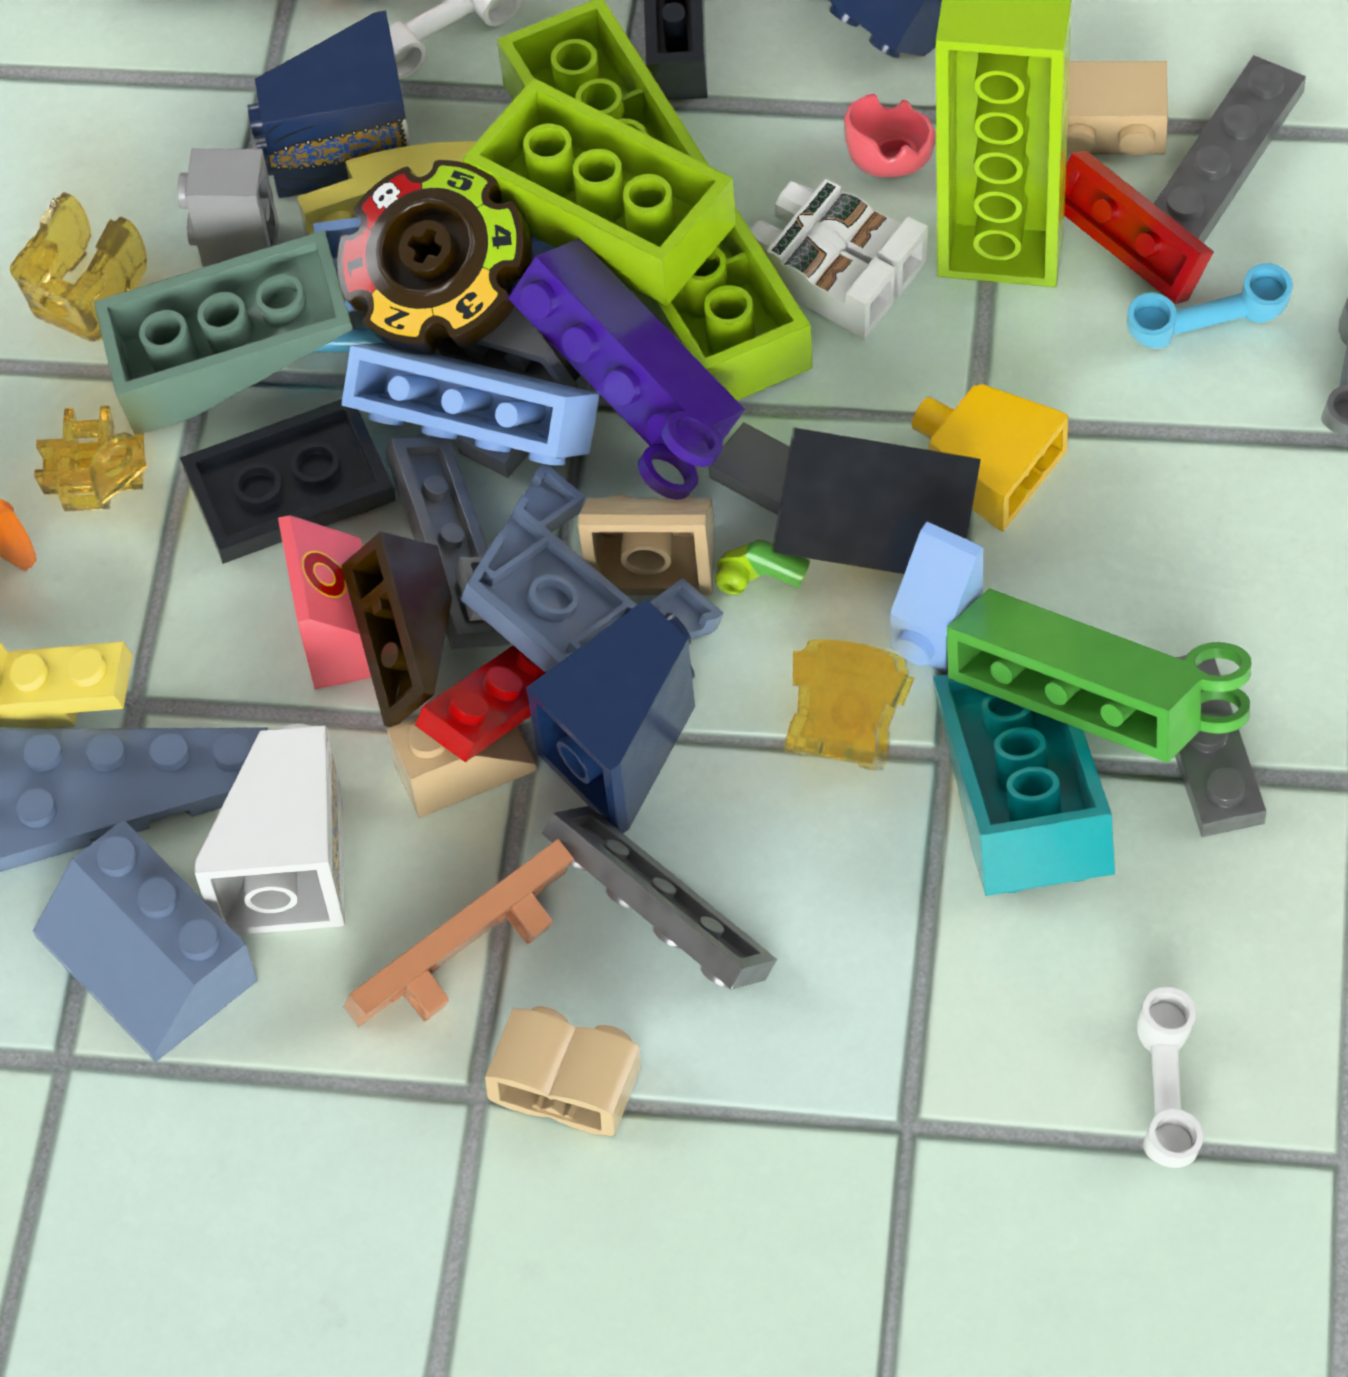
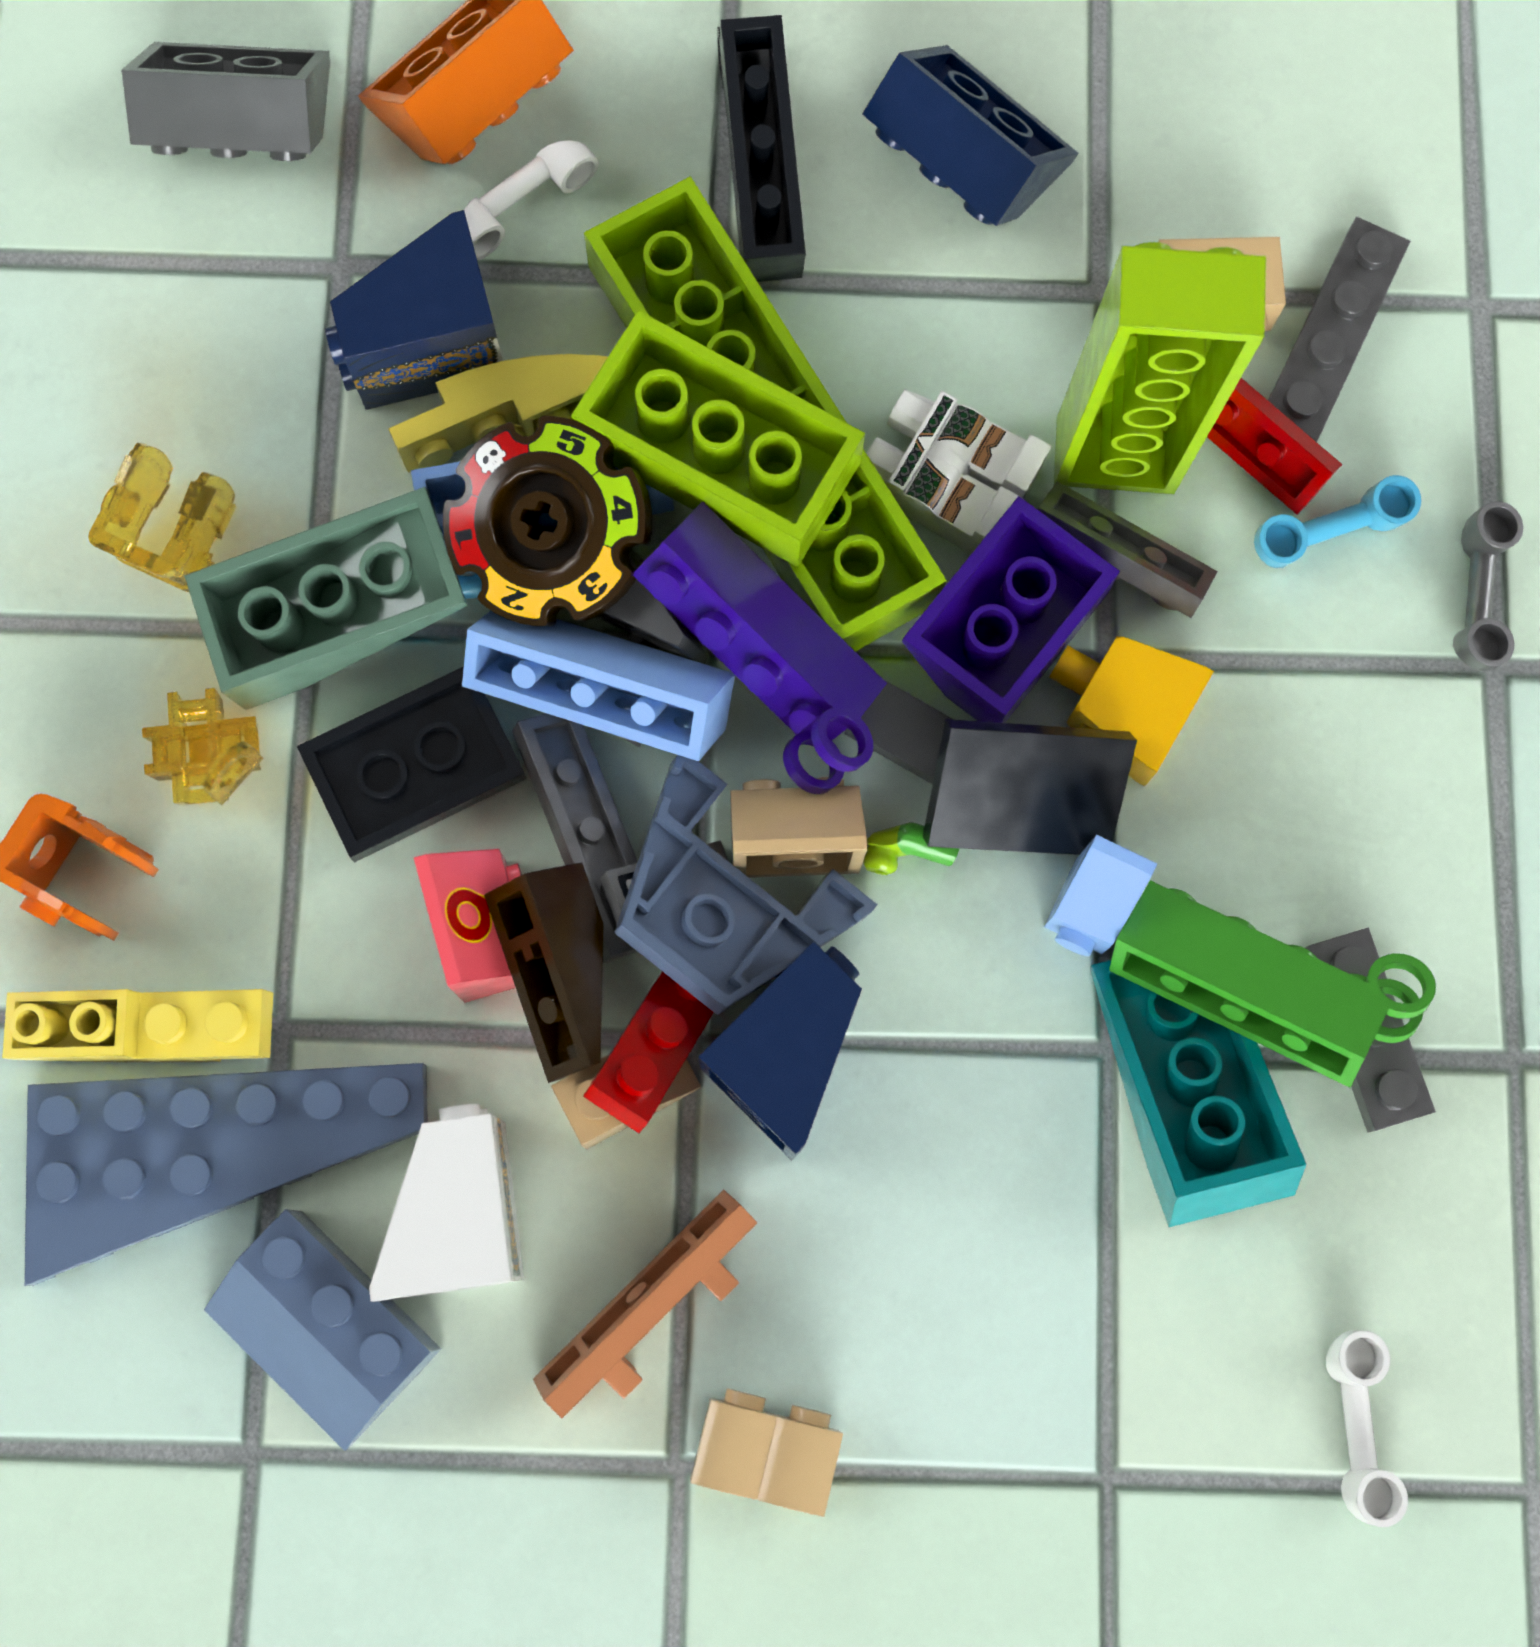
camera: 15 degrees left, 20 degrees up
light grey brick [177,148,279,267] -> none
flat silver plate [542,806,777,990] -> none
clear yellow piece [785,639,915,771] -> none
coral hair [844,93,936,178] -> none
none -> dark purple slope [902,496,1120,723]
none -> flat silver plate [1037,481,1218,618]

